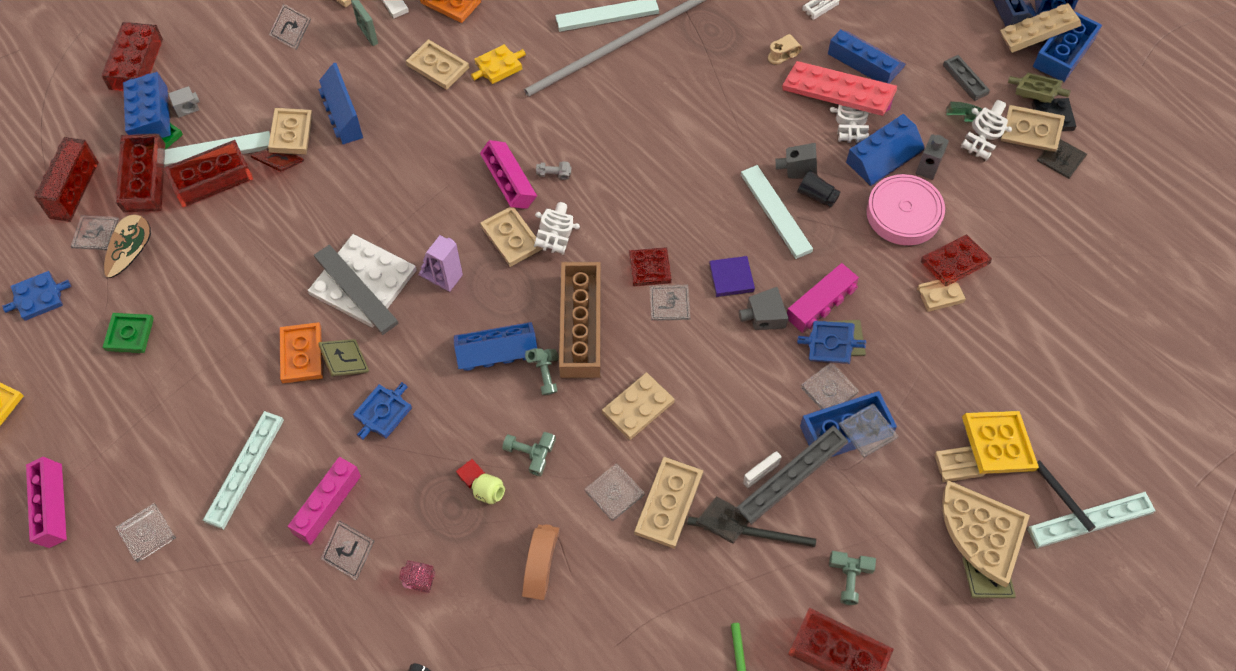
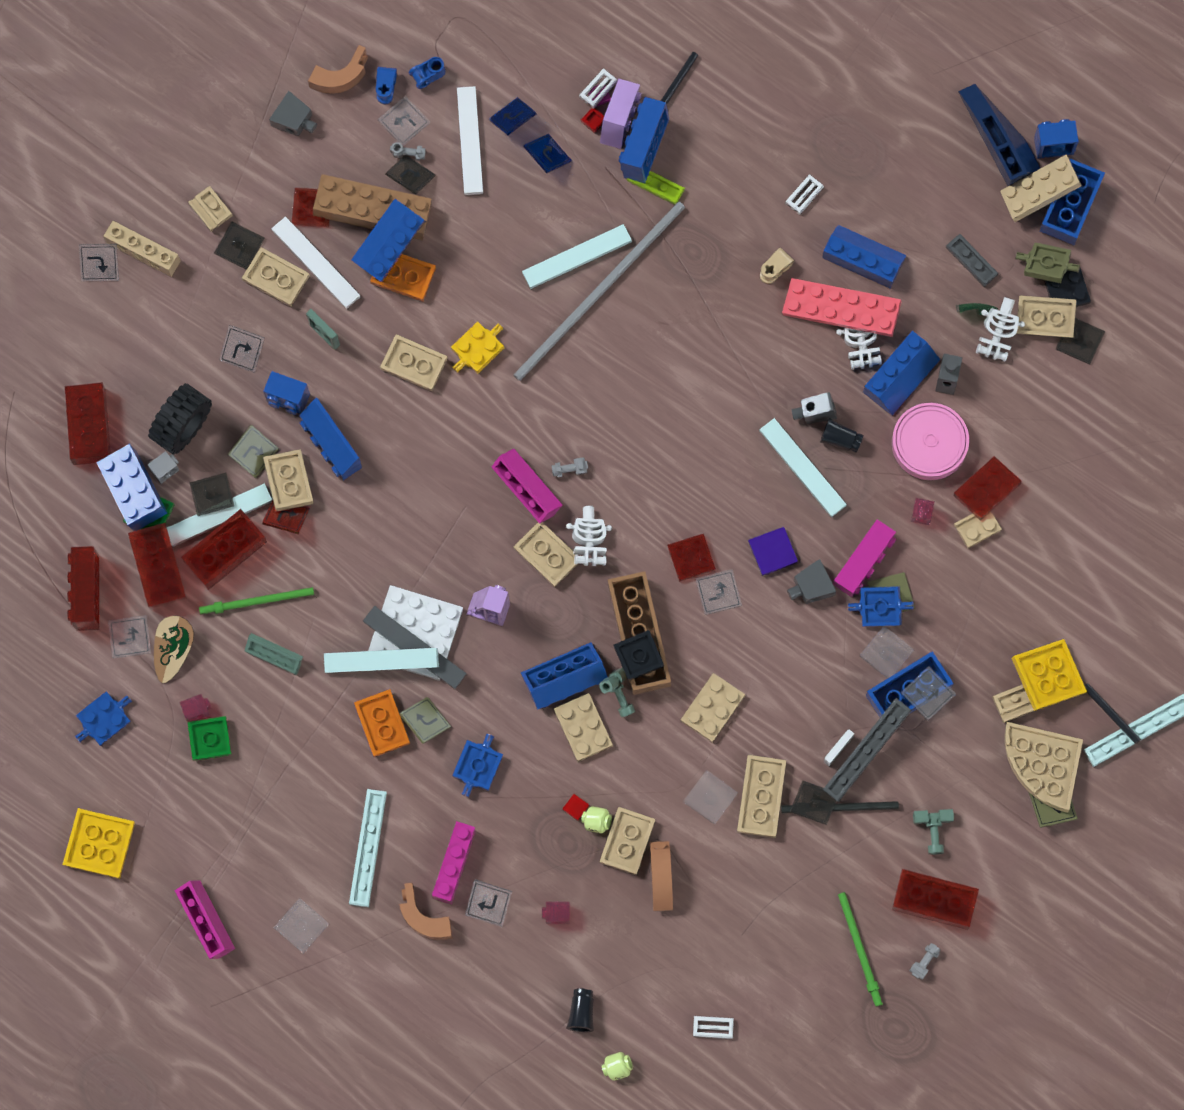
camera: 10 degrees left, 15 degrees up
sand green bar [502,432,556,476] -> none
none -> black tyre [148,383,212,455]
none -> clear pink brick [180,694,212,722]
none -> clear smoke piece [190,472,234,516]
none -> bright green bar [199,587,314,615]
none -> olive piece [228,425,279,478]
none -> sand green plate [244,633,303,674]
none -> blue brick [263,371,310,415]
none -> light aqua tile [324,648,439,673]
none -> nougat arch [399,883,452,940]
none -> tan plate [554,693,613,762]
none -> tan plate [600,807,655,875]
none -> black plate [613,630,664,681]
none -> clear pink brick [911,498,935,525]

